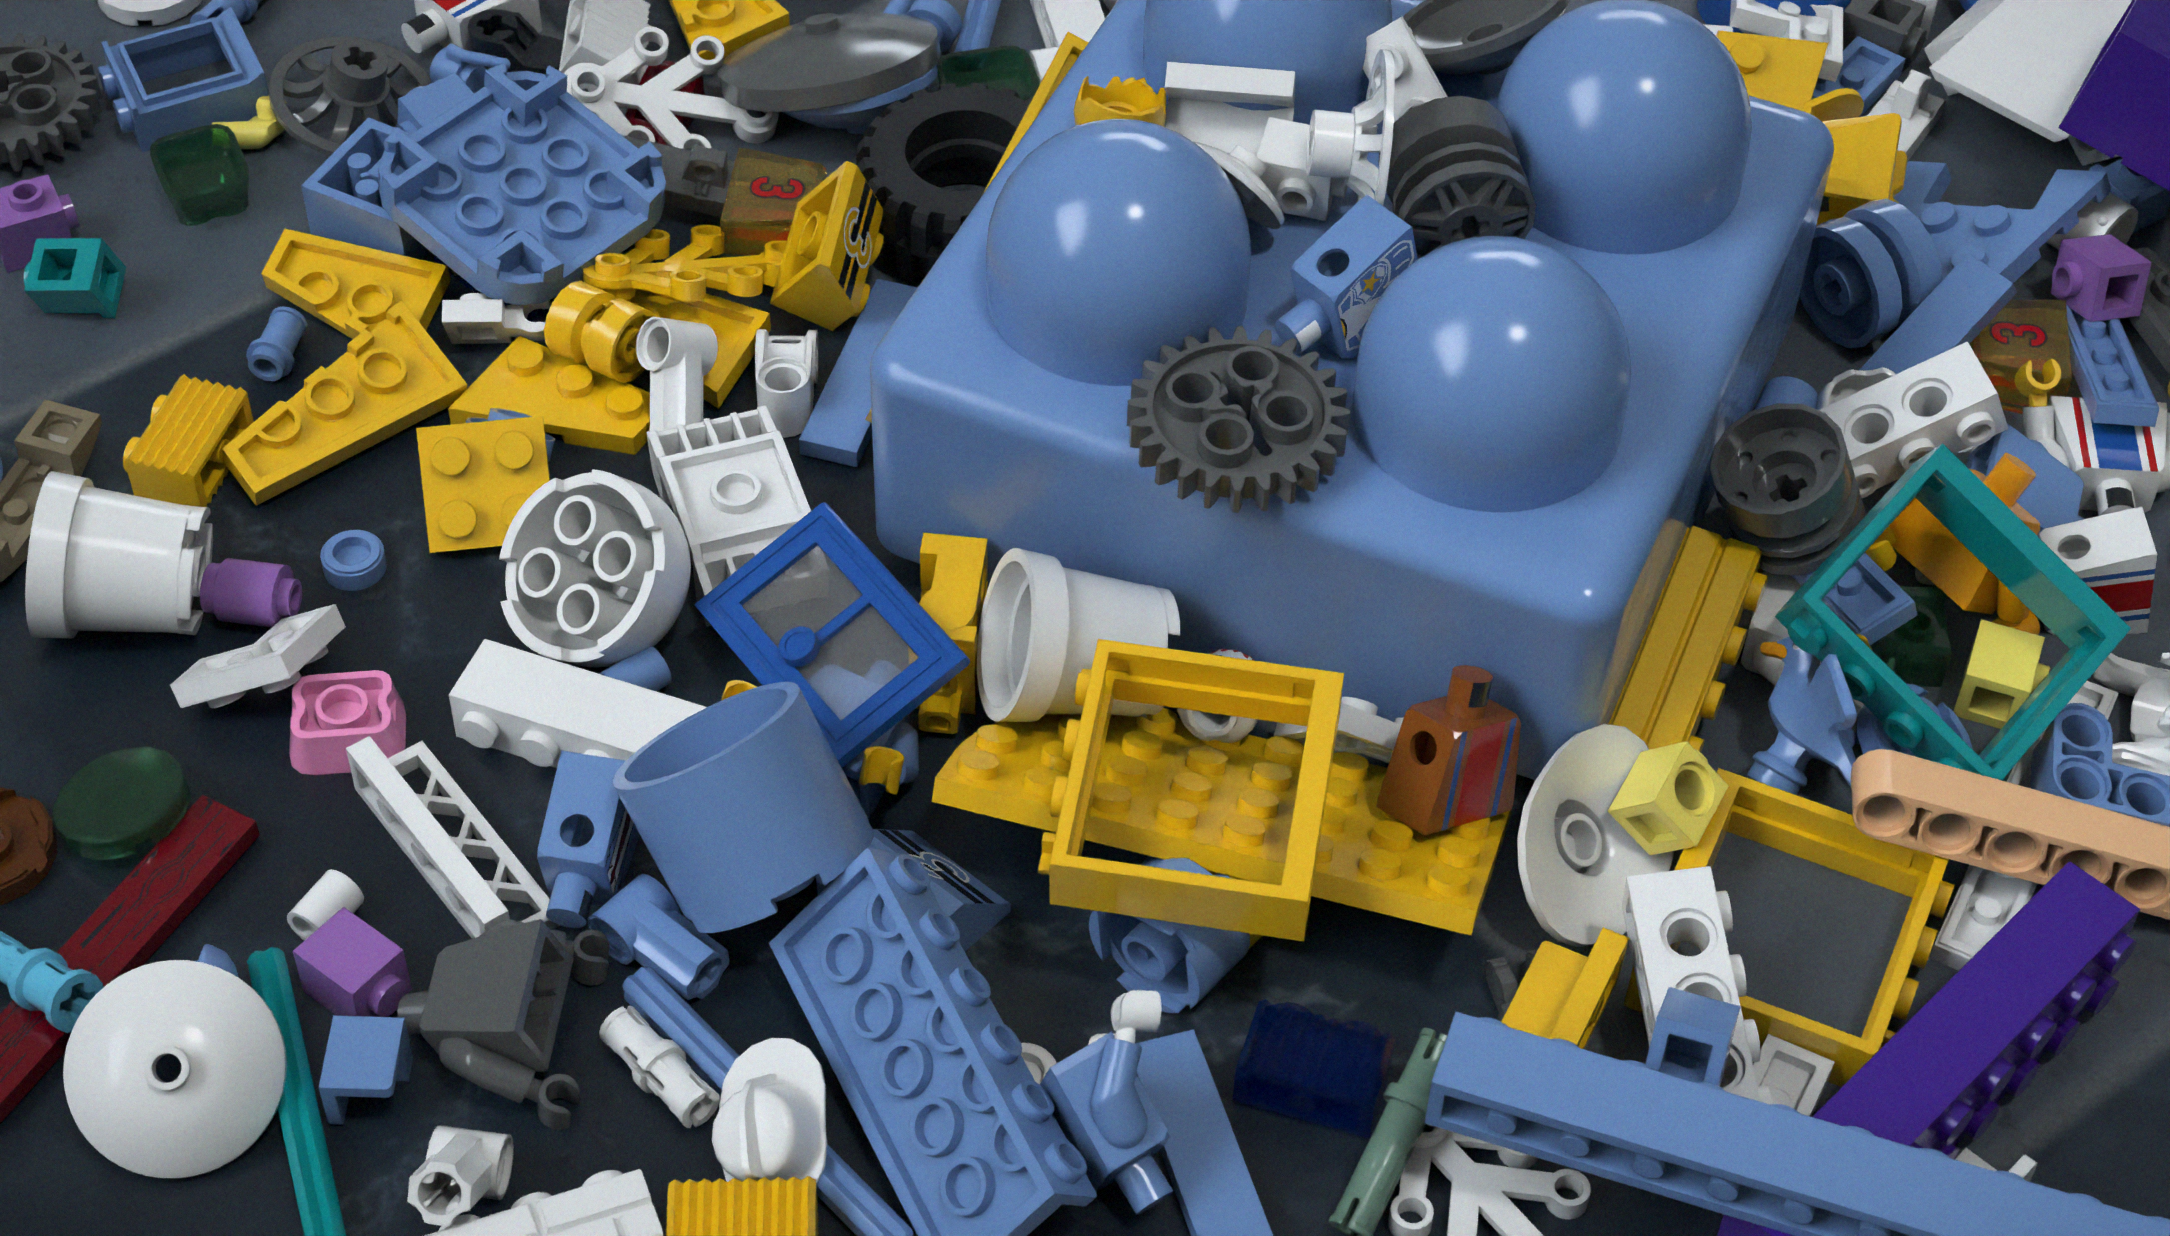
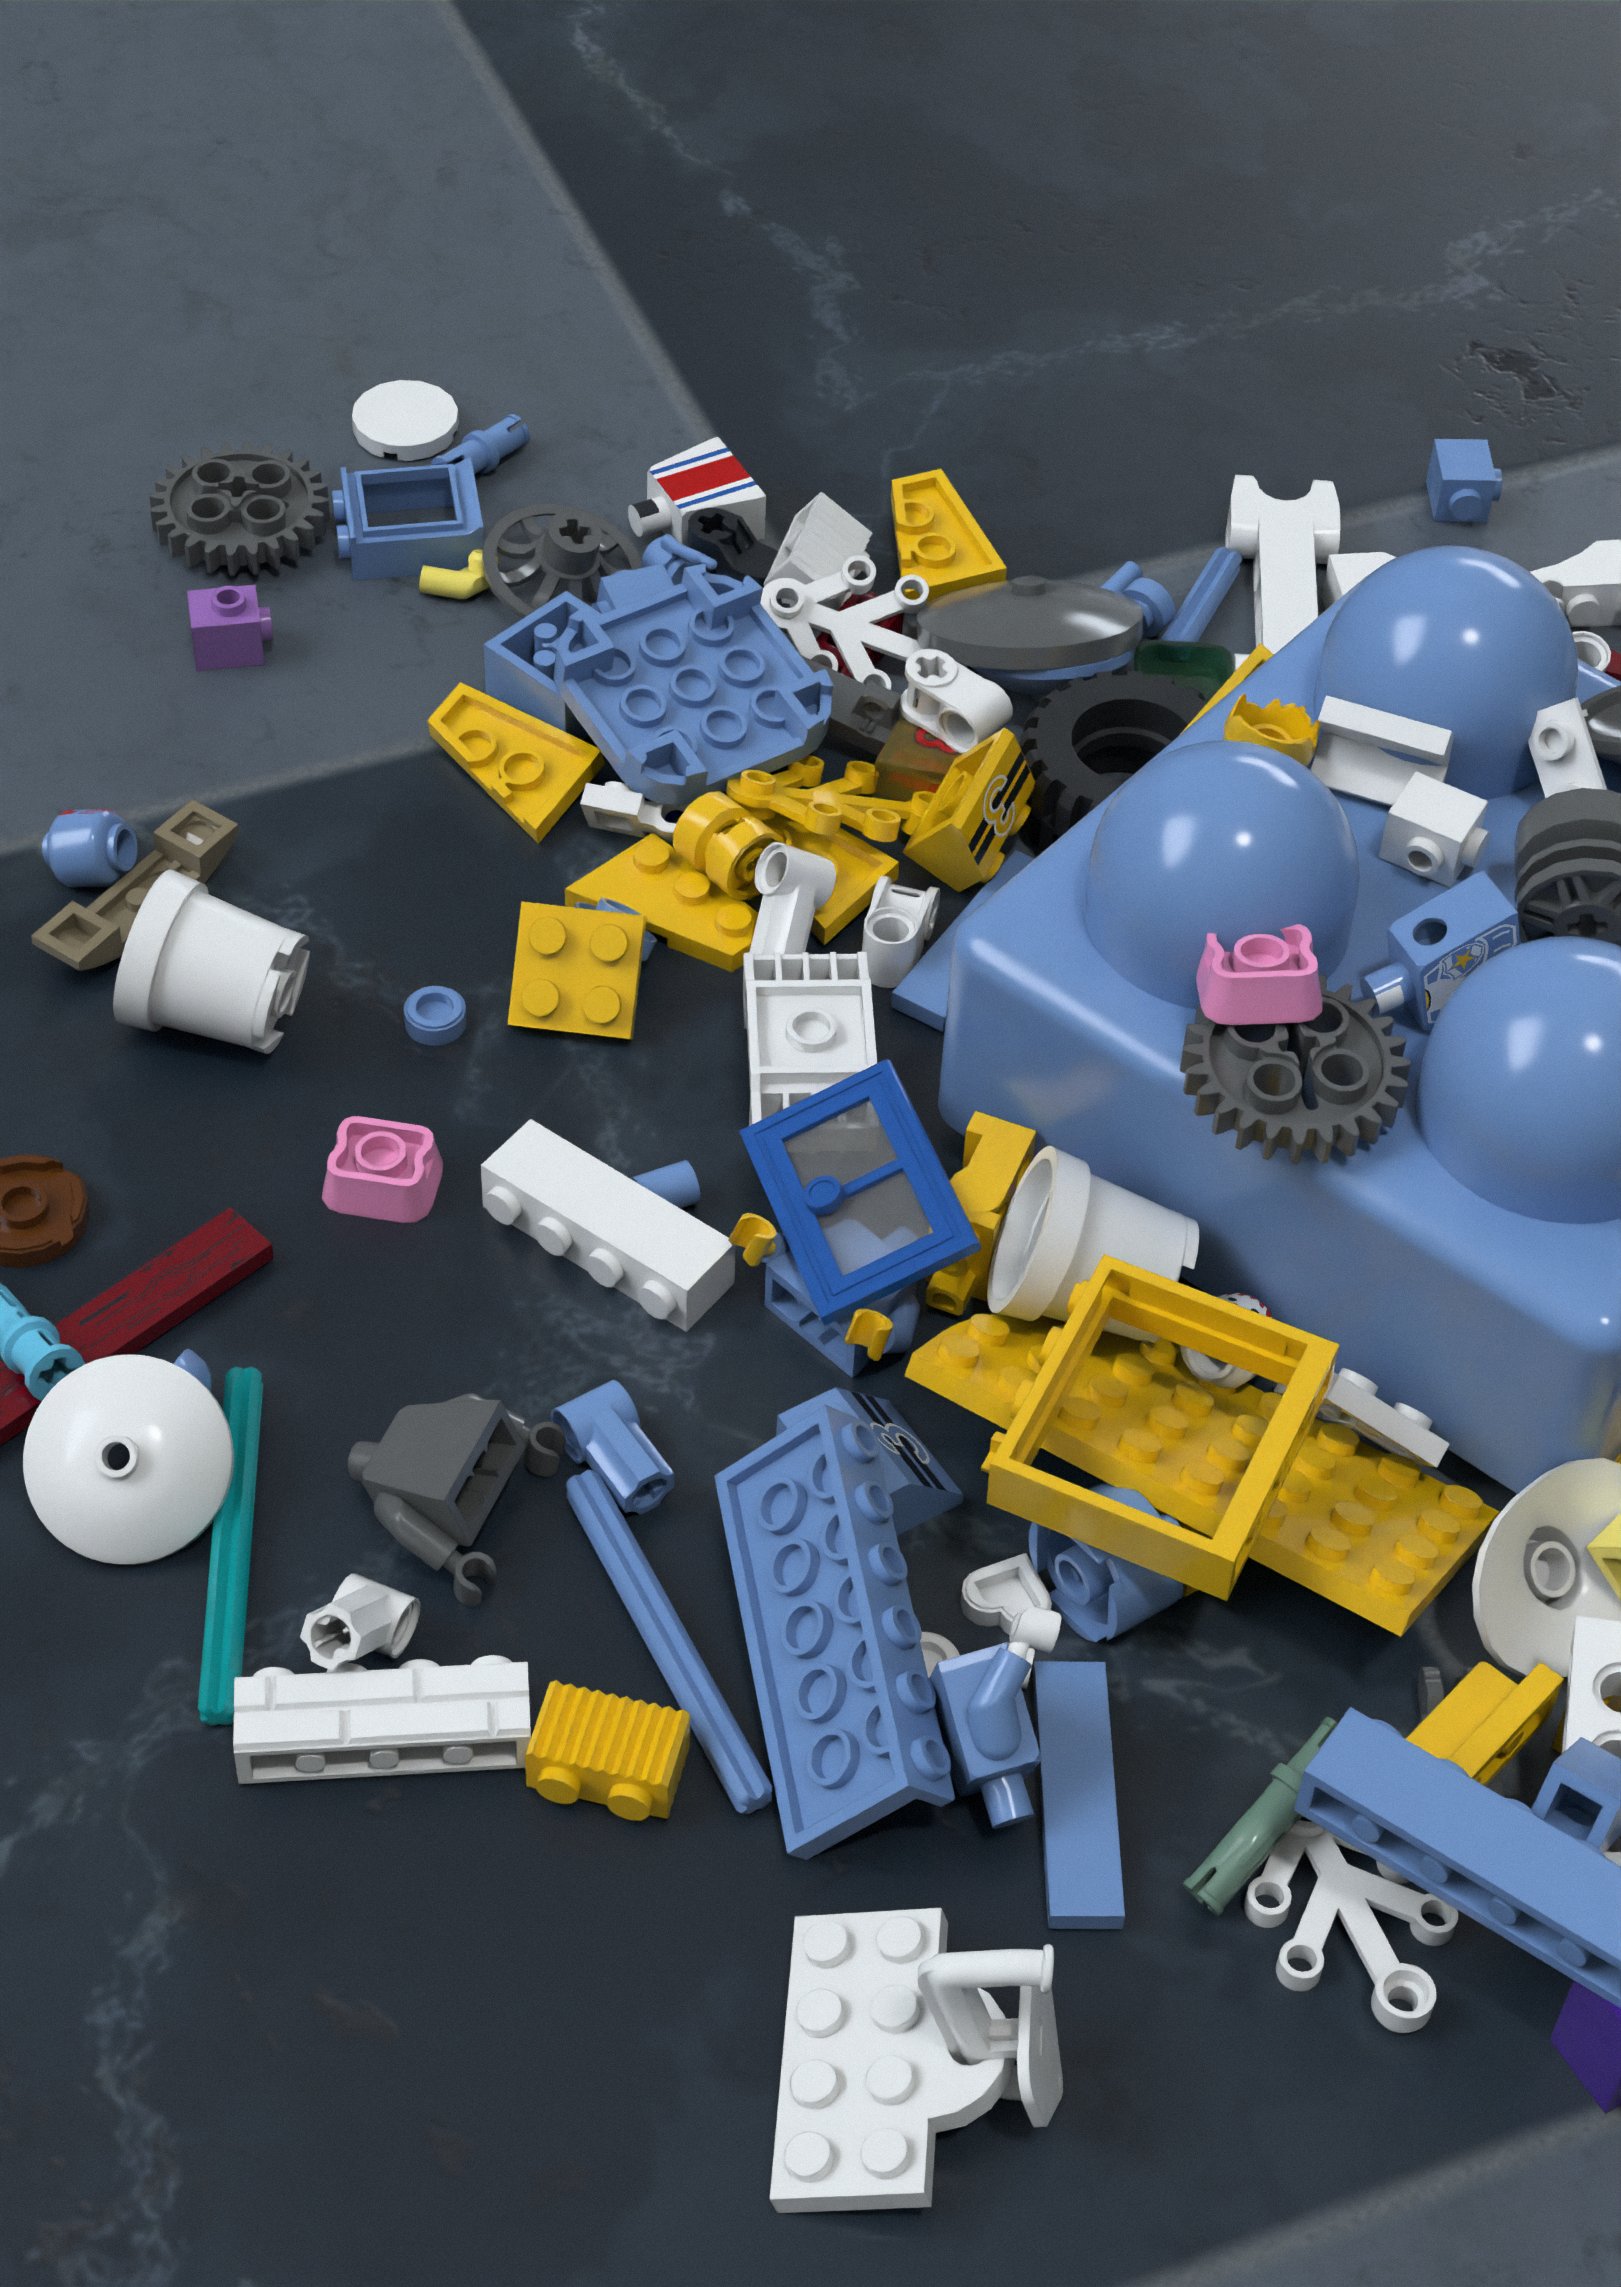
camera: 15 degrees right, 0 degrees up
teal brick [24,238,127,319] -> none
clear green tile [53,747,191,860] -> none
yellow brick [123,374,254,507] -> none
clear green piece [150,124,249,226] -> none
white plate [170,604,346,708] -> none
medium lavender brick [200,558,302,627] -> none
yellow wing [222,299,467,506] -> none
medium blue pin [246,306,308,381] -> none
white hinge [287,870,364,941] -> none
medium lavender brick [293,907,412,1017] -> none
medium blue panel [318,1015,413,1125] -> none
white fence [346,736,561,939] -> none
white cylinder [499,469,691,668] -> none
medium blue torso [537,751,640,928] -> none
white pin [599,1006,720,1128] -> none
medium blue brick [612,682,874,933] -> none
white piece [712,1038,827,1185] -> none
white dish [1195,142,1285,229] -> none
clear blue brick [1233,999,1395,1138] -> none
white wheel [1306,49,1395,205] -> none
dark orange torso [1376,665,1521,836] -> none
none -> white piece [899,649,1013,754]
none -> white tile [960,1553,1052,1635]
none -> bright pink piece [1196,924,1323,1025]

